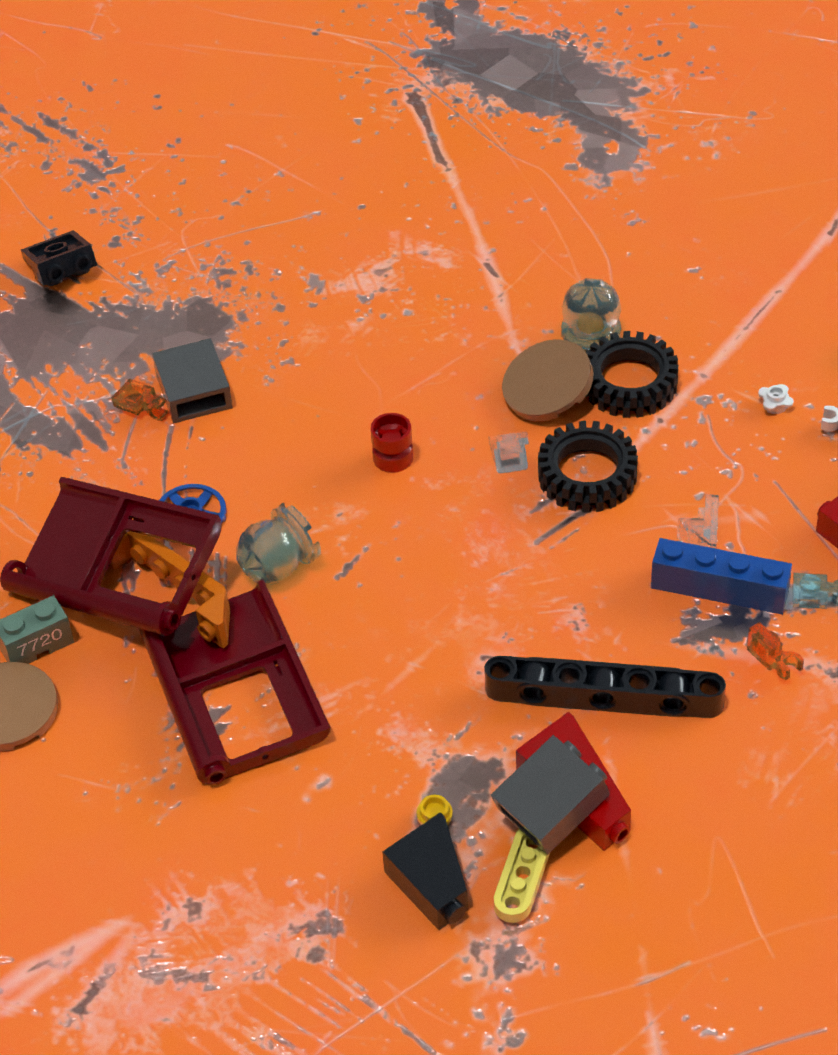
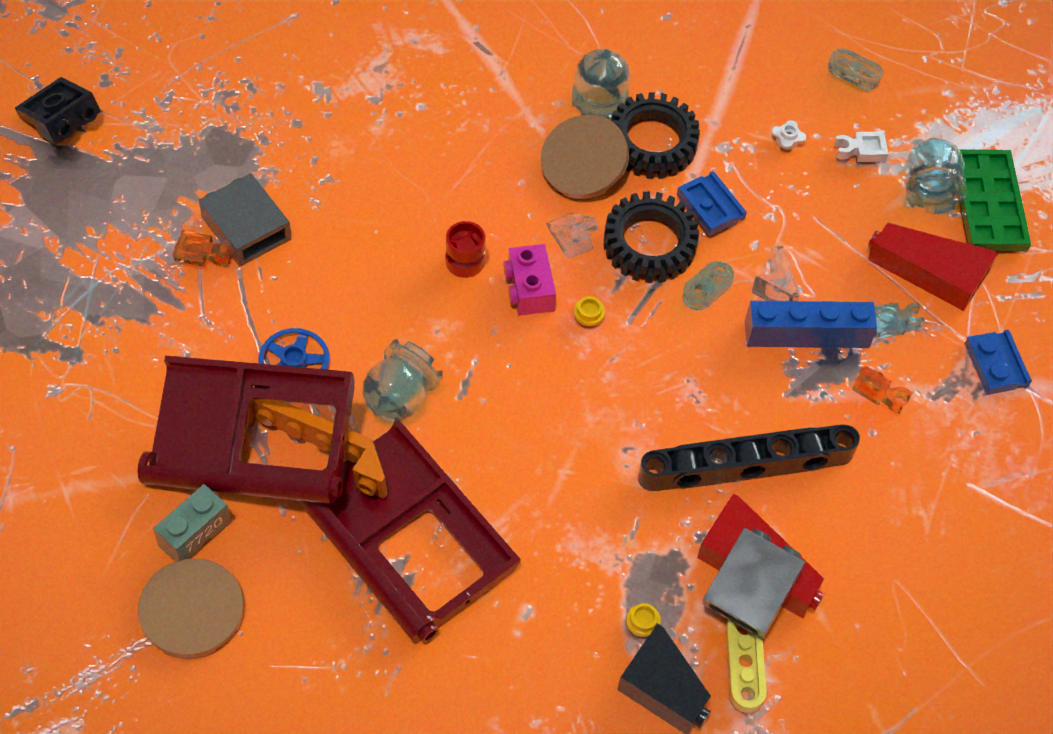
camera: 25 degrees left, 10 degrees up
none -> dark pink brick [503,244,556,316]
none -> yellow plate [574,296,605,326]
none -> blue plate [677,171,747,236]
none -> clear light blue plate [682,261,734,310]

